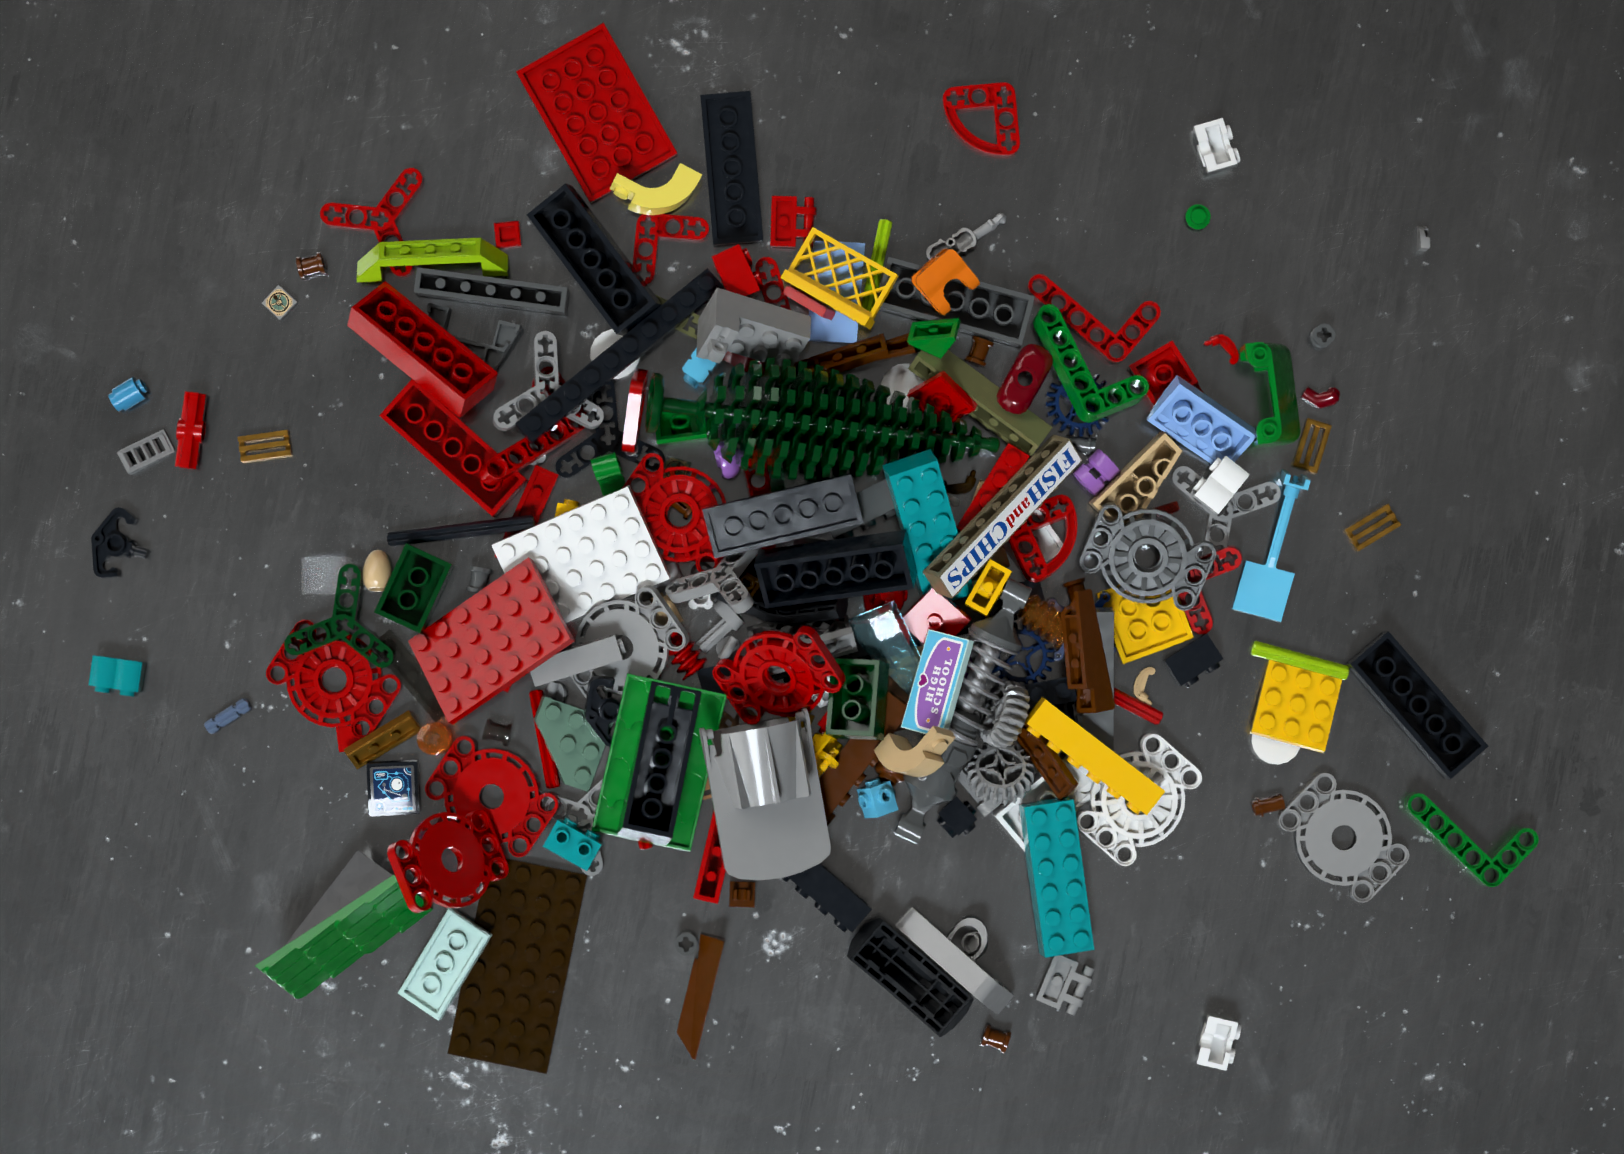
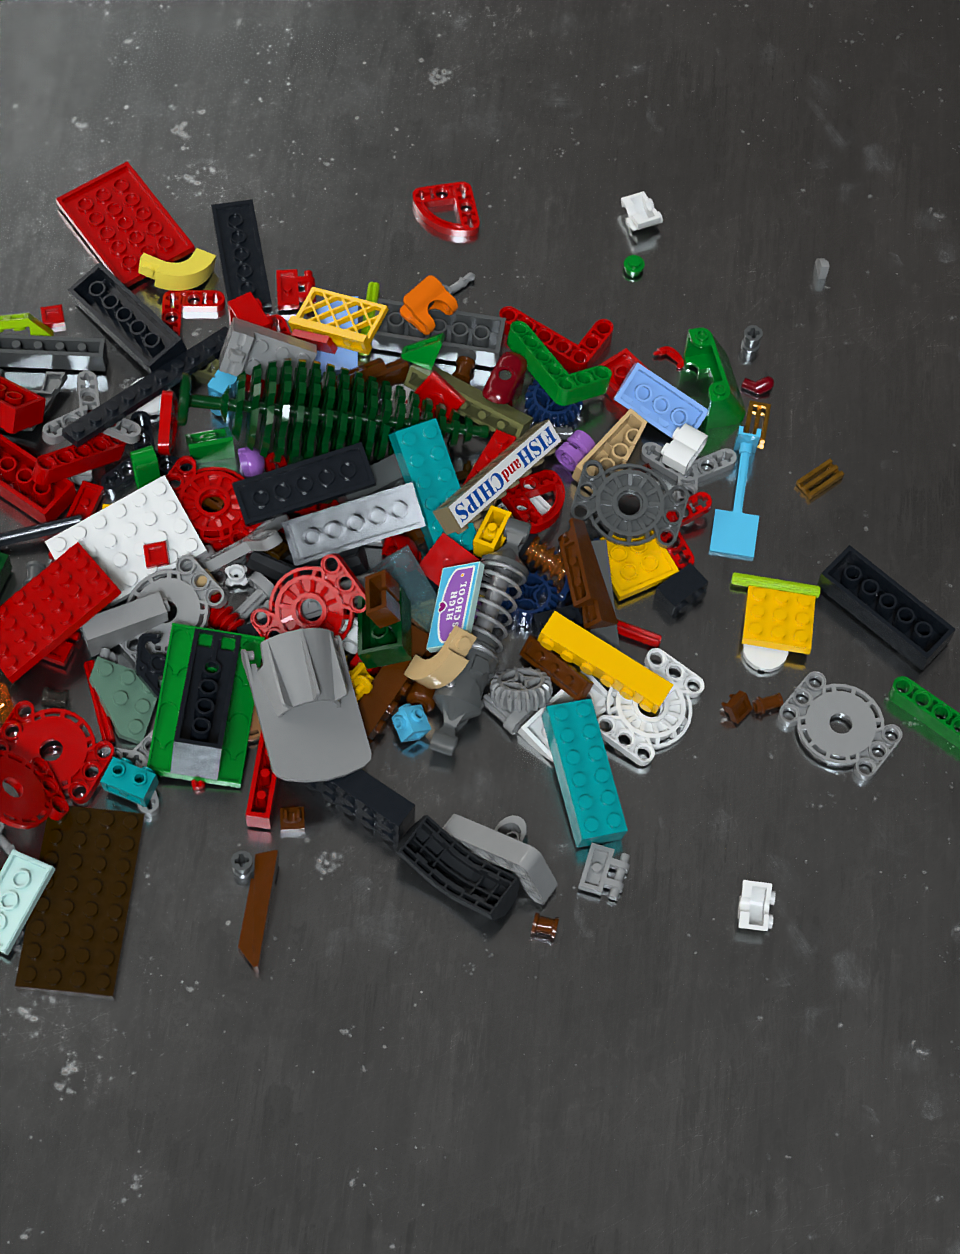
camera: 10 degrees left, 25 degrees down
black brick [937,796,977,838] -> none
light grey gear [979,680,1030,748] -> none
tan piece [1133,667,1155,706] -> none
none -> red tile [143,541,170,569]
none -> reddish brown piece [365,569,401,629]
none -> reddish brown tile [721,690,753,724]

